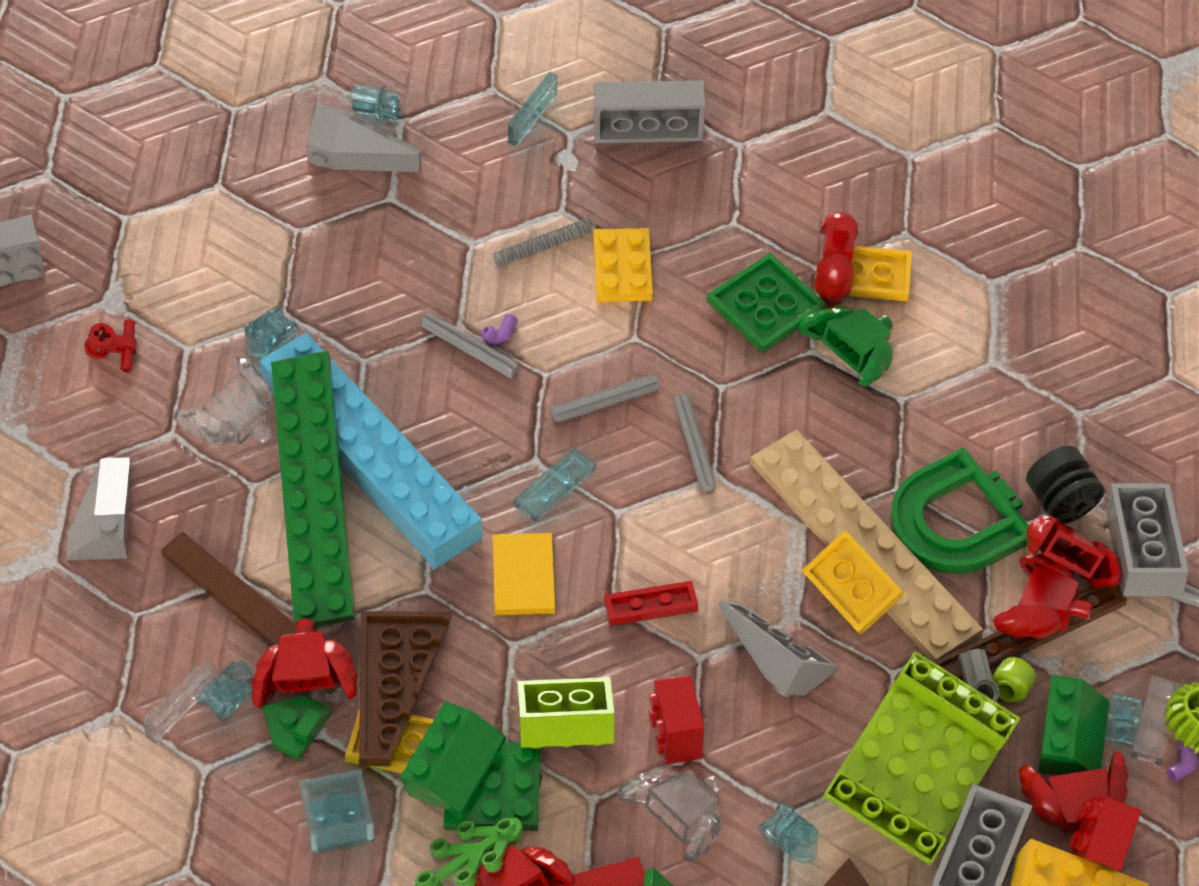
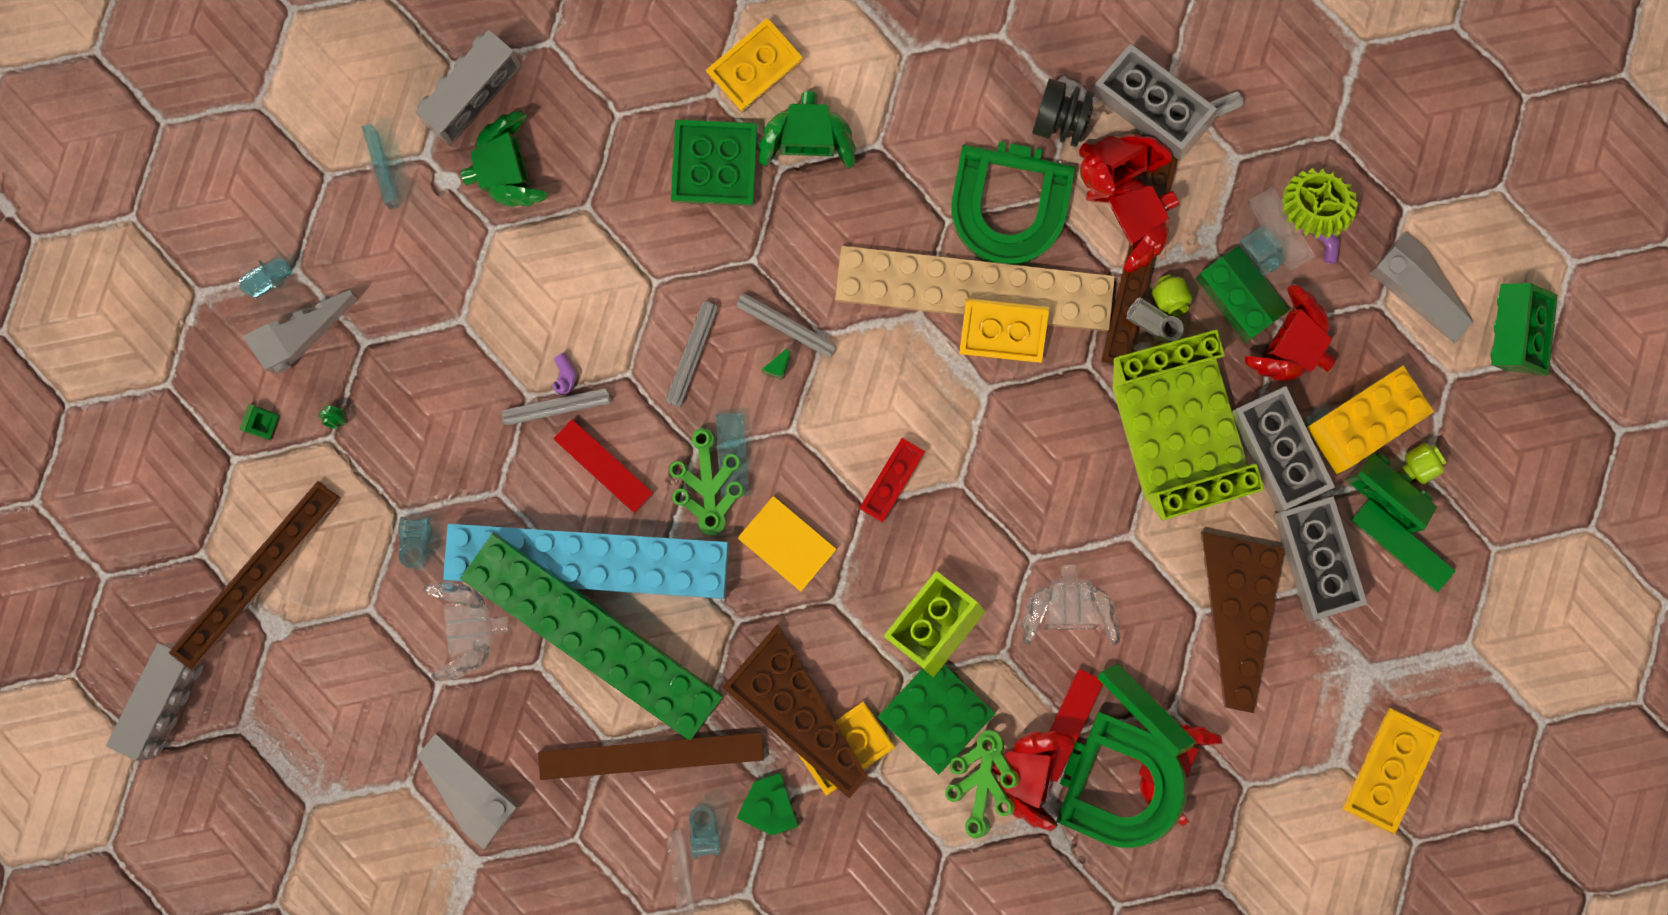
camera: 45 degrees left, 30 degrees up
red piece [84,319,137,373] -> none
red torso [251,619,358,708] -> none
clear light blue brick [299,769,375,854] -> none
green slope [400,701,506,816] -> none
light grey piece [491,217,596,268] -> none
yellow plate [593,228,653,302] -> none
red brick [648,674,704,765] -> none
light grey wedge [718,600,838,697] -> none
clear light blue piece [758,803,818,862] -> none
red torso [814,212,859,308] -> none
red brick [1069,797,1142,871] -> none
none -> reddish brown tile [169,481,340,671]
none -> green slope [240,404,279,440]
none -> green plate [318,405,346,429]
none -> green torso [461,110,548,207]
none -> red tile [553,419,654,514]
none -> bright green plant [669,428,745,535]
none -> green slope [761,349,791,380]

